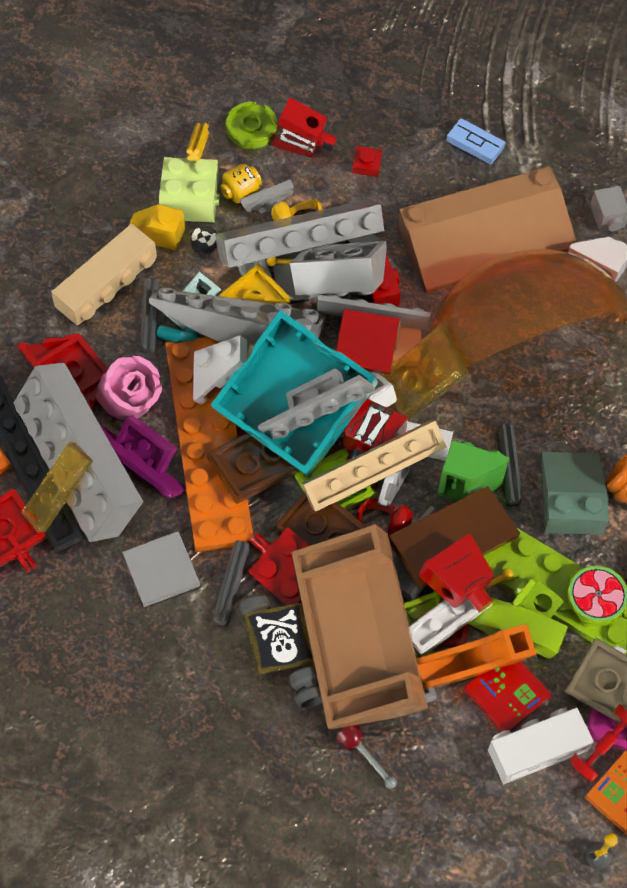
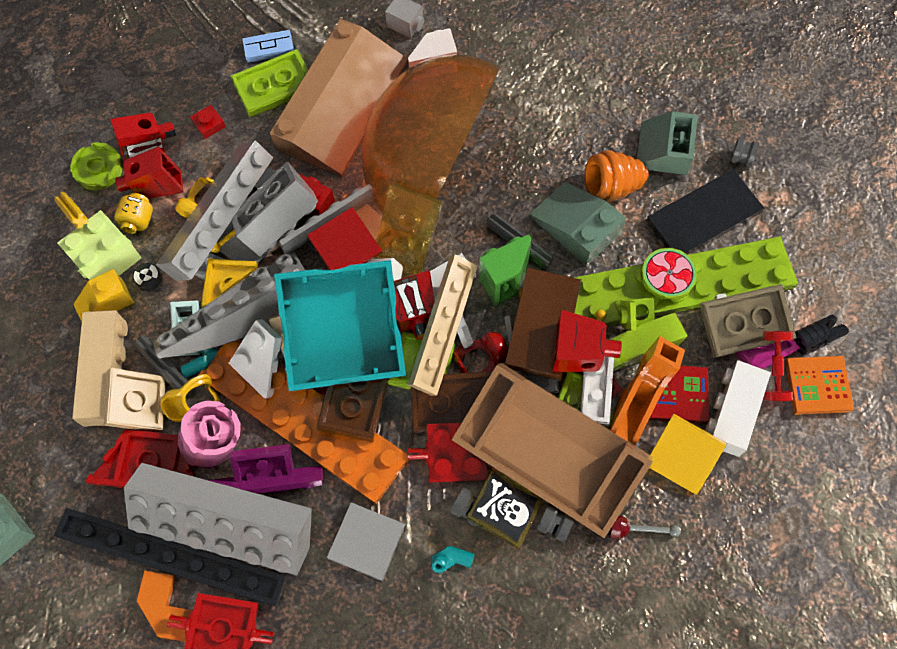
camera: 40 degrees left, 5 degrees up
clear yellow tile [21,442,93,532] -> none
dark grey axle [213,540,250,626] -> none
light grey plate [240,180,293,214] -> none
light grey bracket [258,369,375,439] -> none
dark grey hinge [586,833,618,870] -> none
none -> tan tile [103,368,165,433]
none -> red torso [115,147,184,199]
none -> yellow piece [160,374,221,422]
none -> lime tile [230,49,308,118]
none -> teal arm [431,546,475,574]
none -> yellow tile [649,414,727,495]

